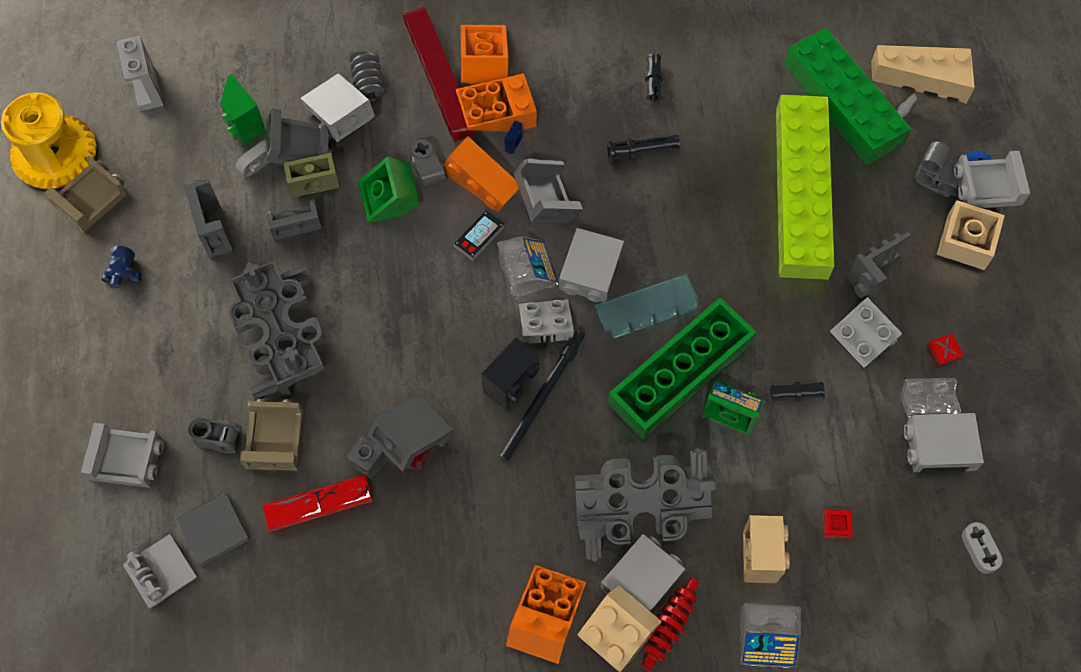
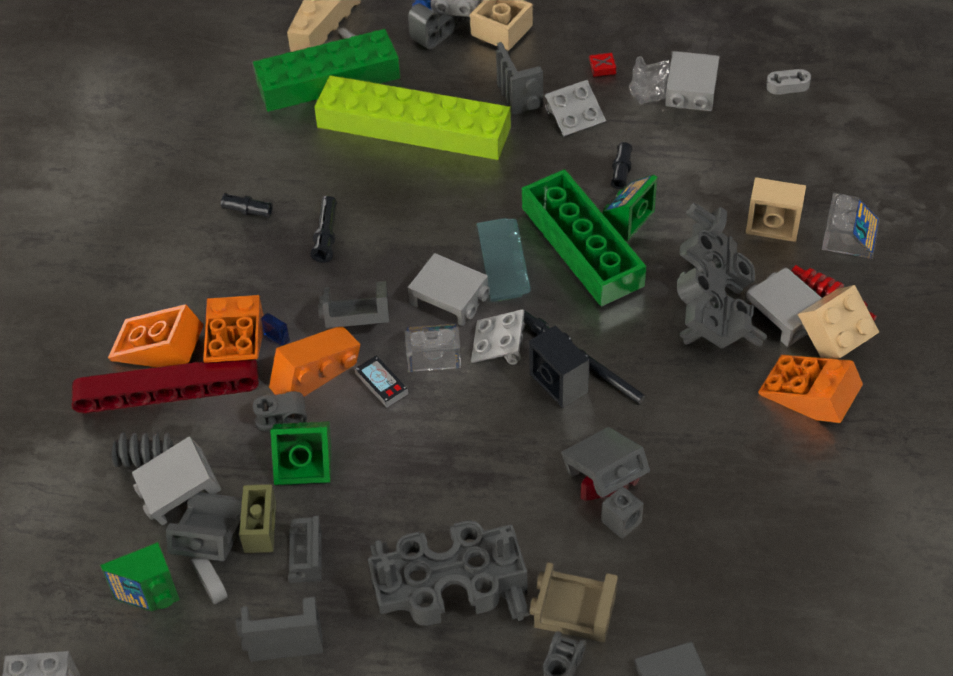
camera: 75 degrees left, 15 degrees down
red tile [262,475,373,532] -> none
red tile [823,509,853,539] -> none

